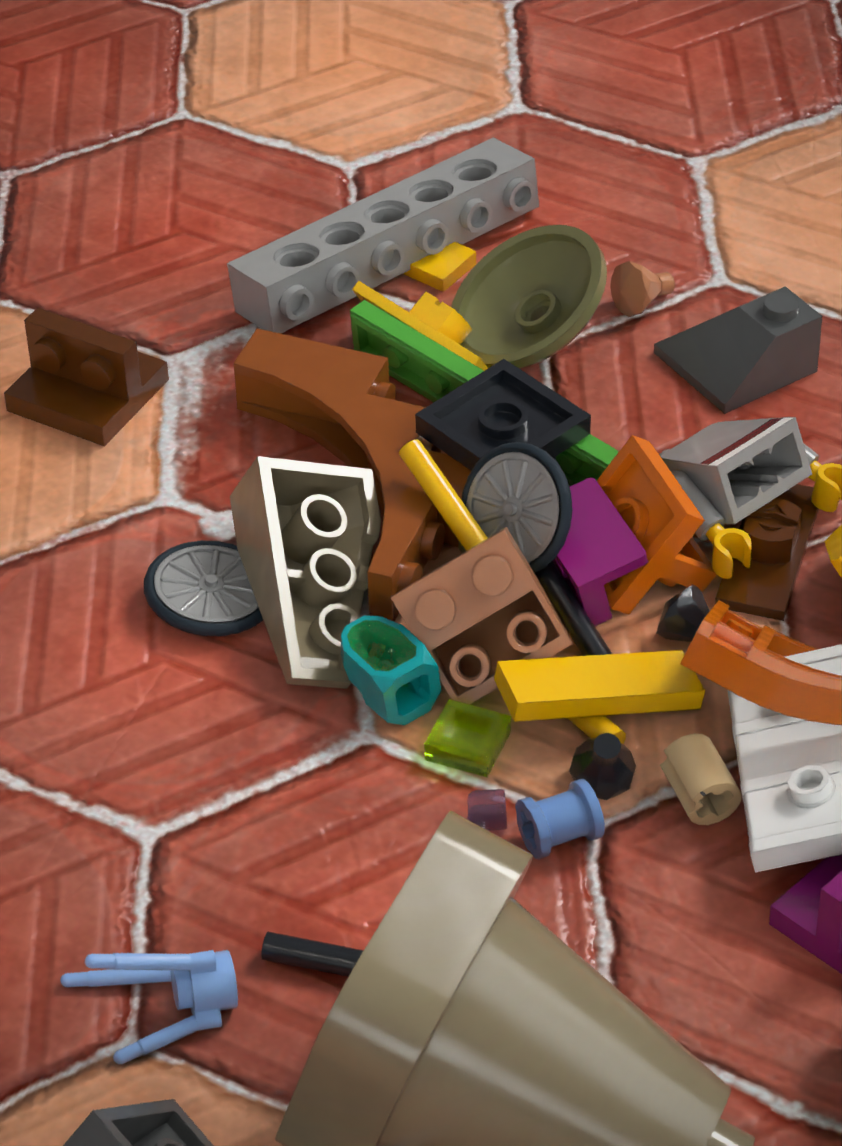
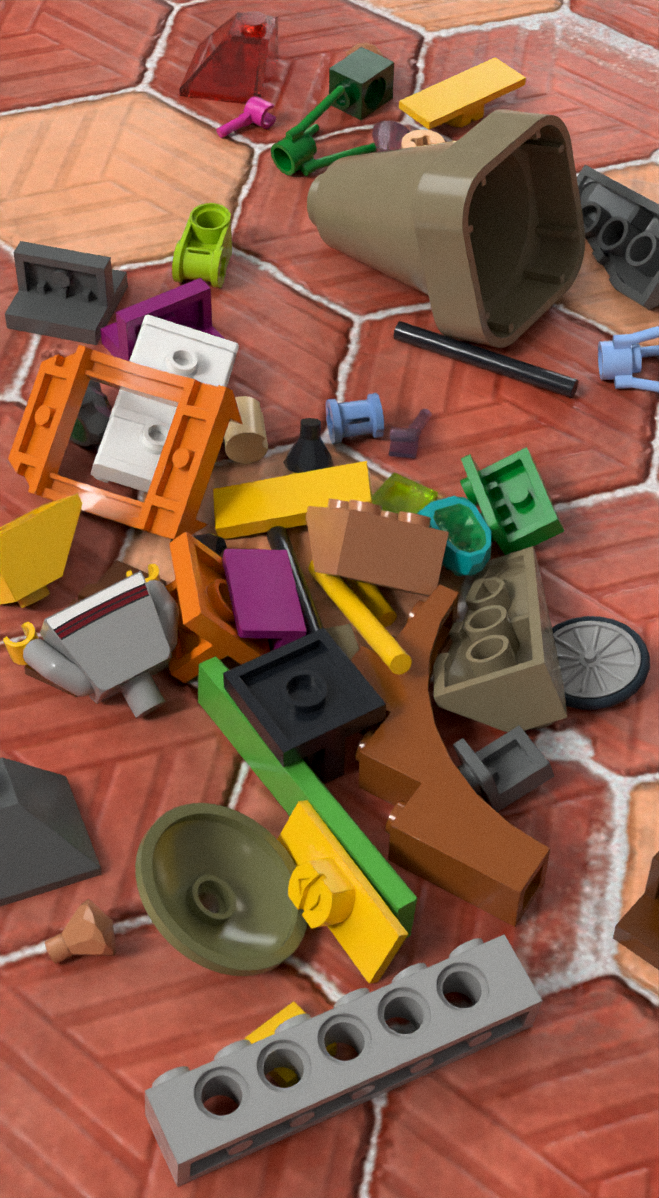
camera: 170 degrees left, 5 degrees up
light grey wheel [461,442,573,573] -> none
none -> dark grey bracket [453,725,554,812]
none -> green bracket [460,447,565,555]

